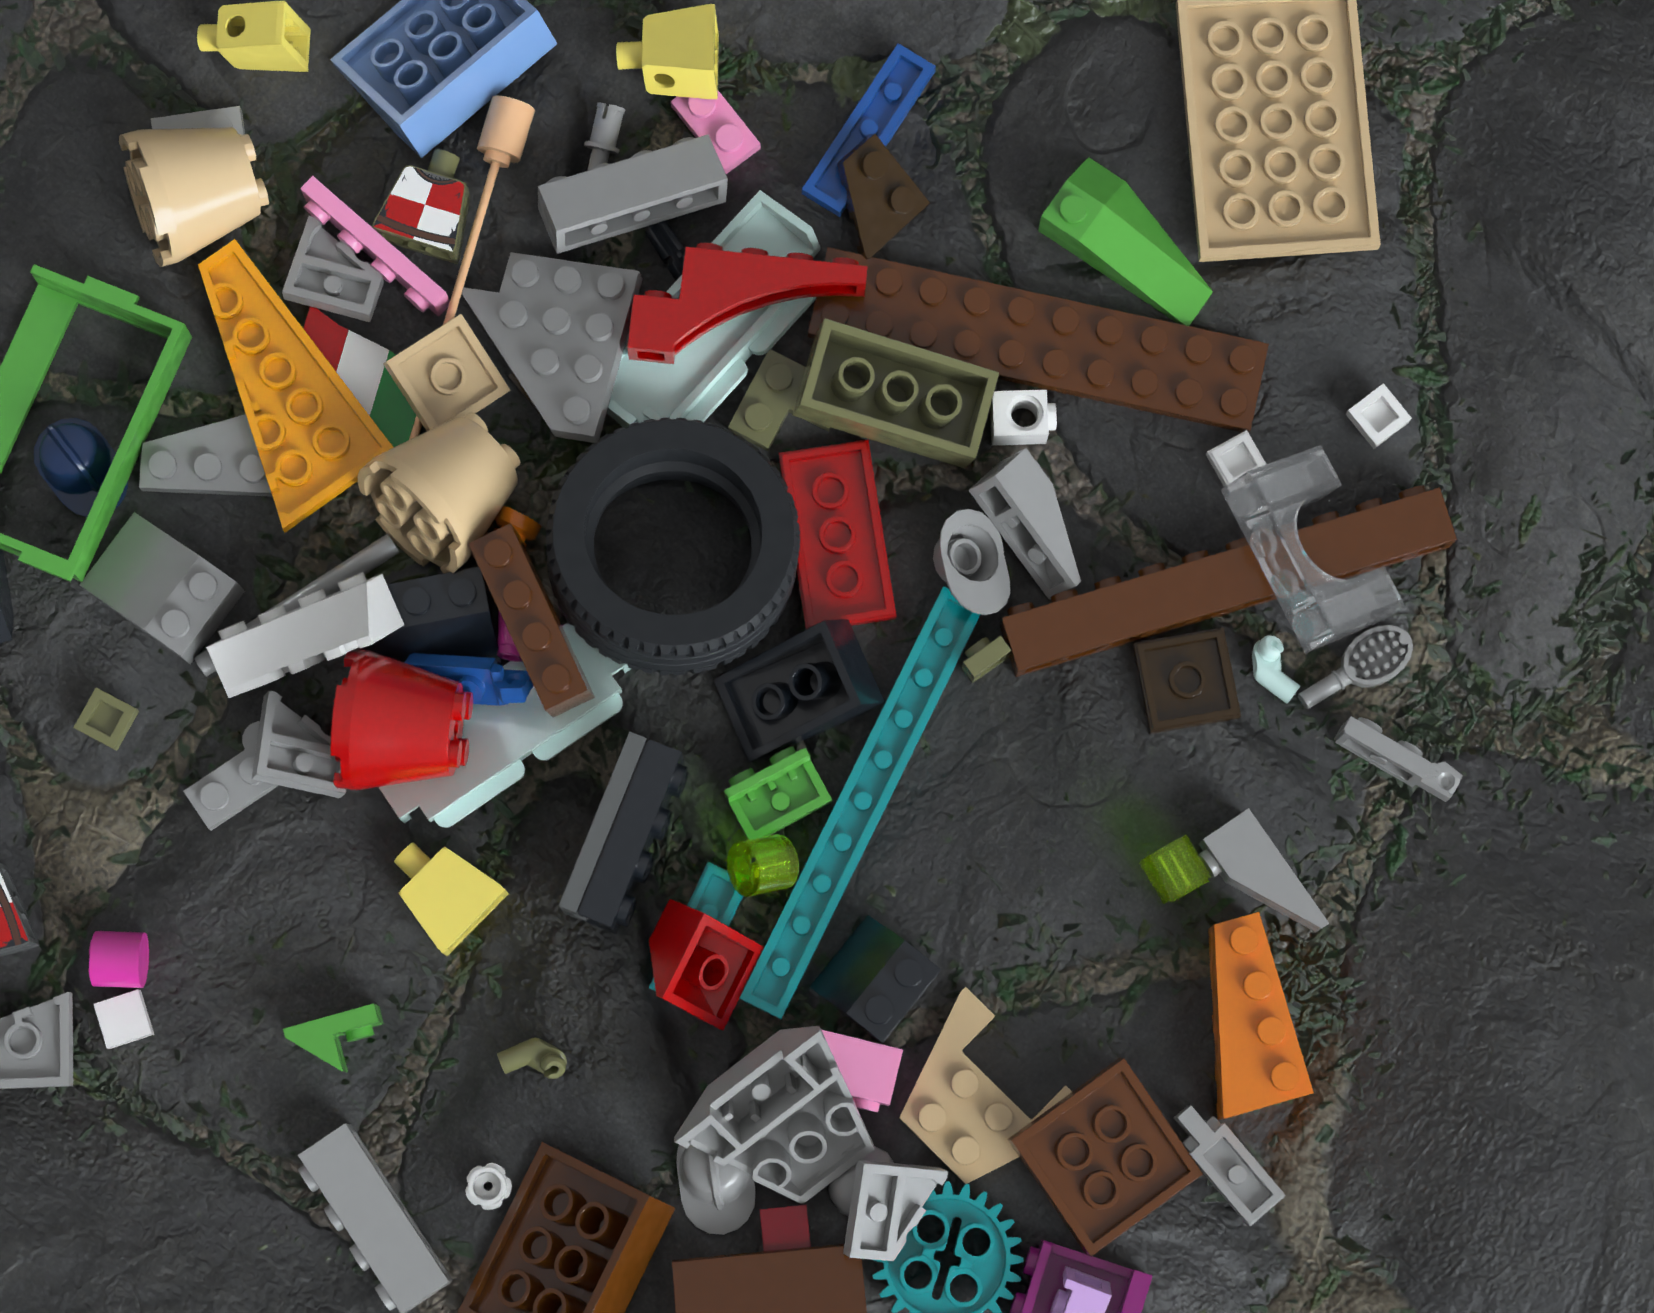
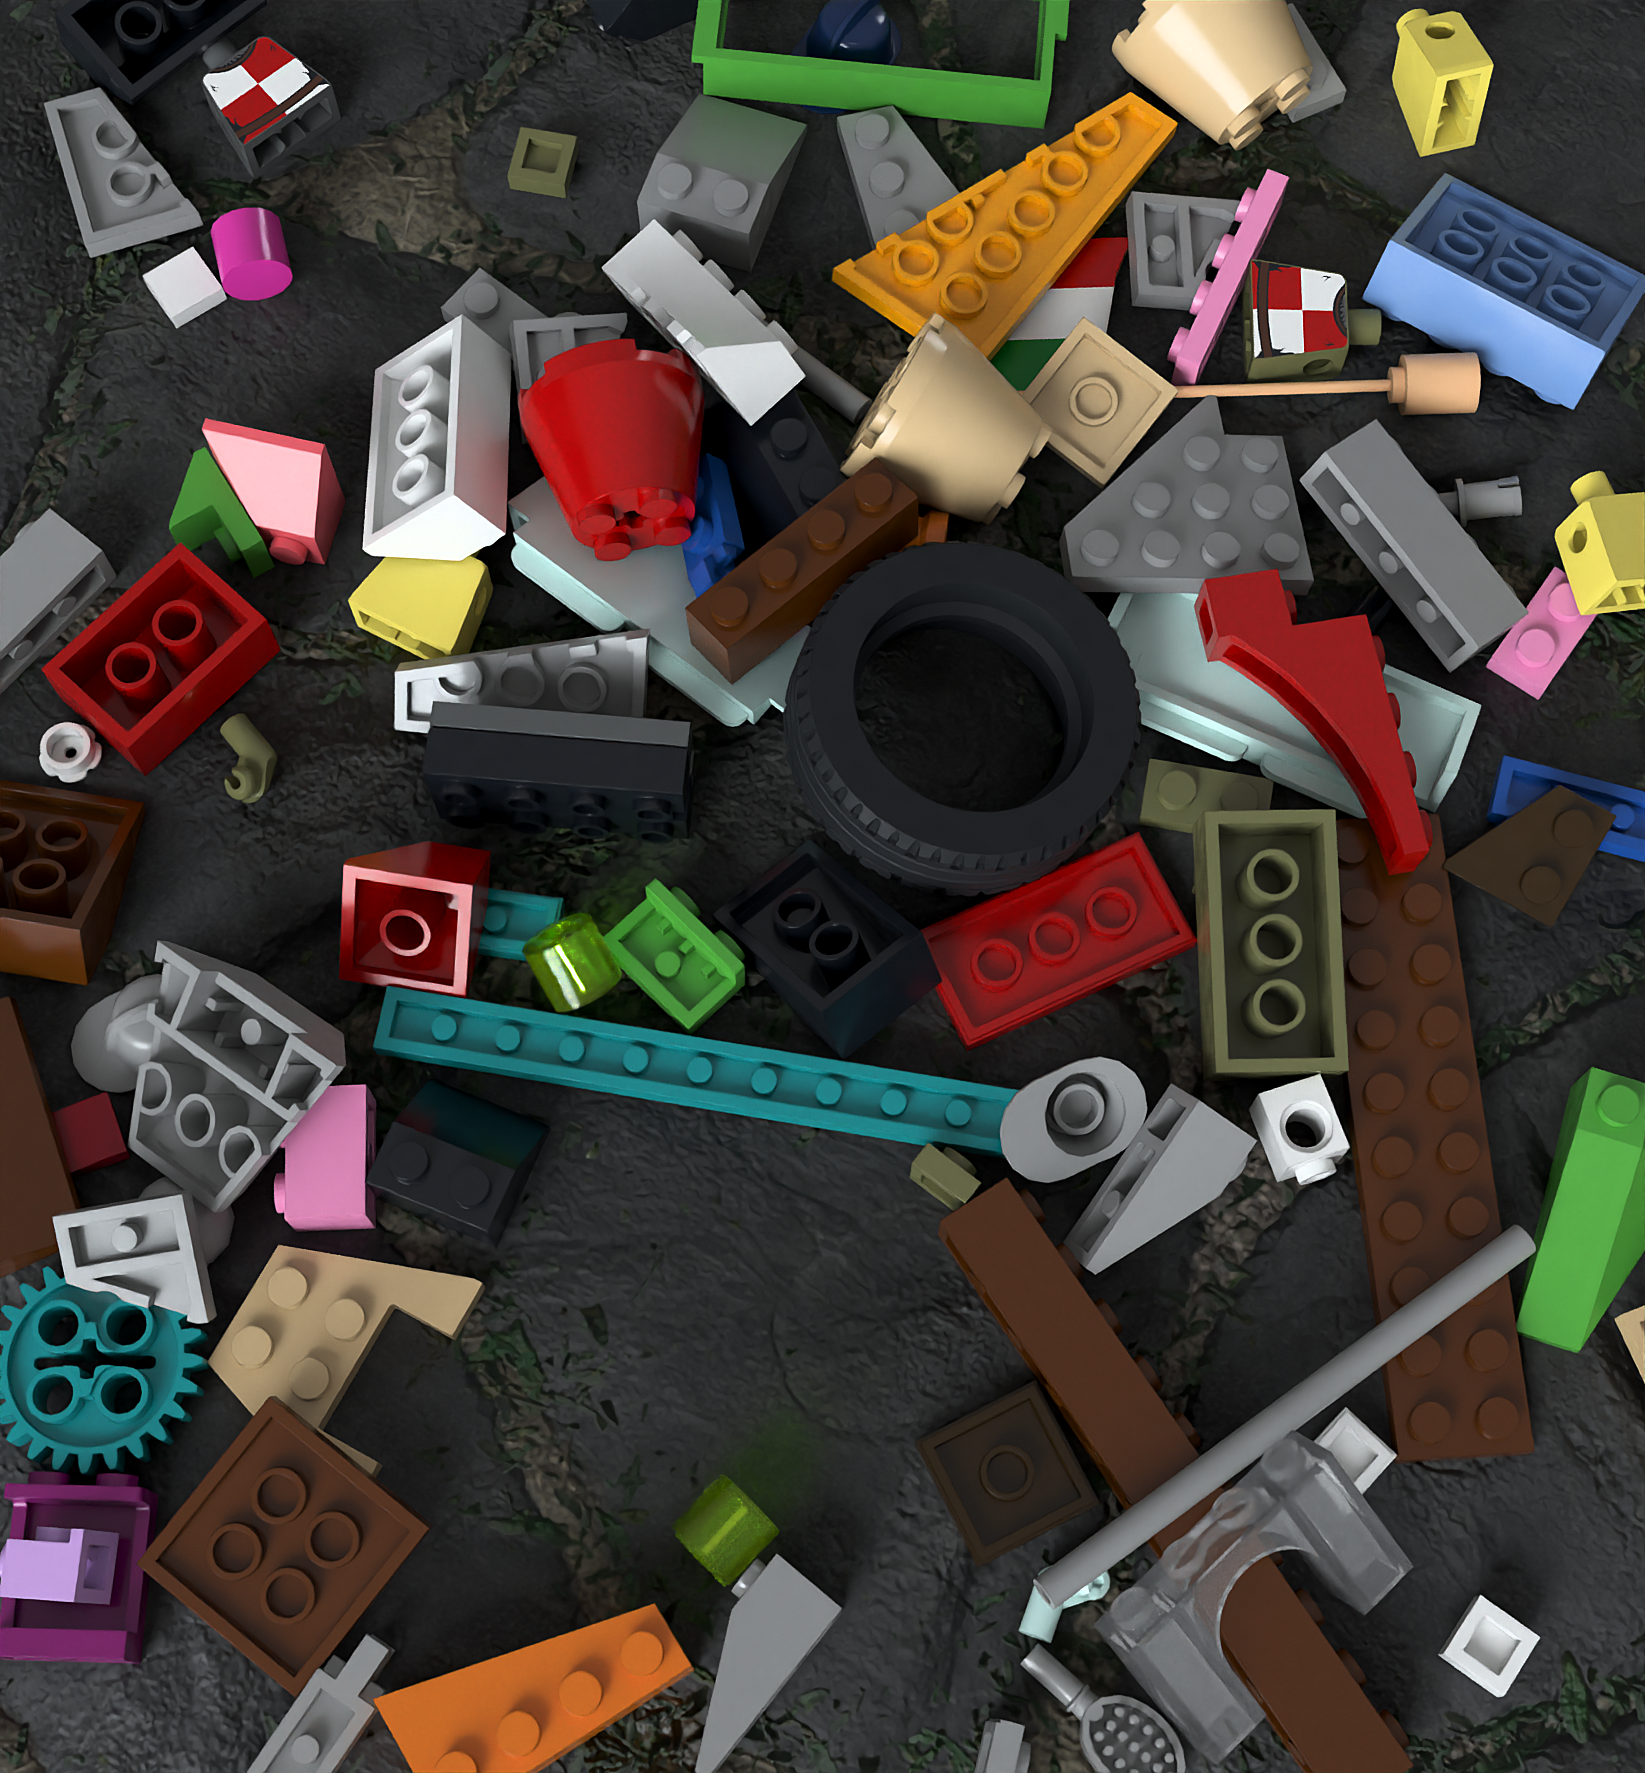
camera: 75 degrees right, 10 degrees down
none -> red brick [41,542,281,777]
none -> slope [202,418,346,565]
none -> white slope [362,314,512,561]
none -> light grey wing [395,628,650,733]
none -> light grey piece [1033,1225,1536,1609]

